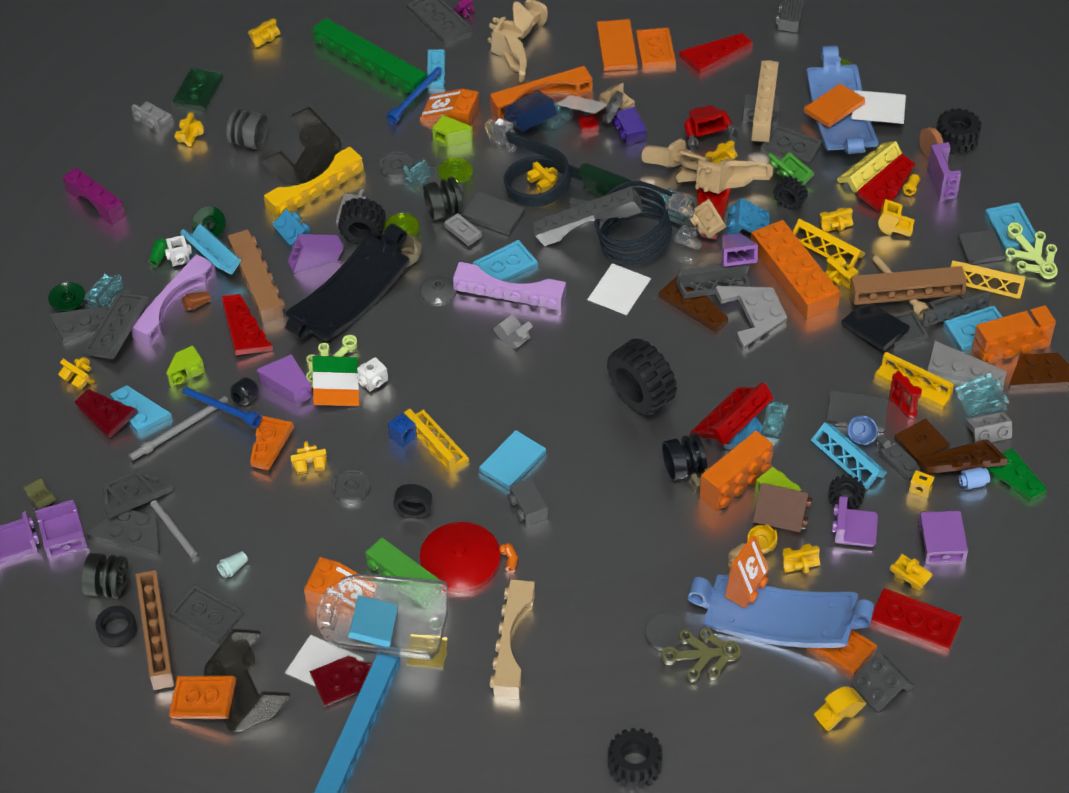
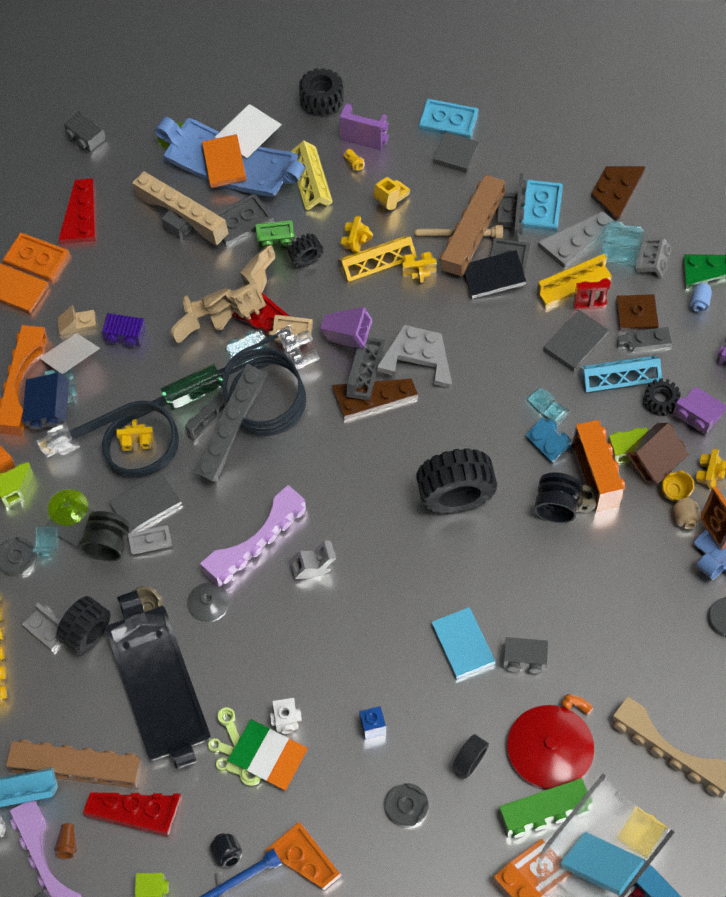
camera: 60 degrees left, 10 degrees up
medium lavender slope [257,355,313,404] -> none
dark azure bracket [272,209,312,247] -> none
medium lavender slope [288,234,343,273] -> none
yellow hips [291,441,327,475] -> none
clear neon green dish [384,213,420,236] -> none
yellow fence [404,409,469,473] -> none
medium azure tile [473,240,538,282] -> none
red tile [578,115,599,134] -> none
white sticker [587,263,651,315] -> none
dark grey tile [602,90,623,124] -> none
red torso [684,105,739,151] -> none
red fence [690,382,774,445] -> none
yellow hips [705,140,737,164] -> none
dark azure bracket [726,197,770,235] -> none
orange brick [751,220,840,320] -> none
medium blue hair [847,415,878,445] -> none
red wing [856,154,915,213] -> none
yellow piece [909,470,935,499] -> none
reddish brown wing [917,439,1007,474] -> none
nougat tile [919,127,943,160] -> none
yellow fence [951,260,1026,299] -> none
orange piece [972,305,1056,364] -> none
yellowish green plant [1005,223,1058,279] -> none

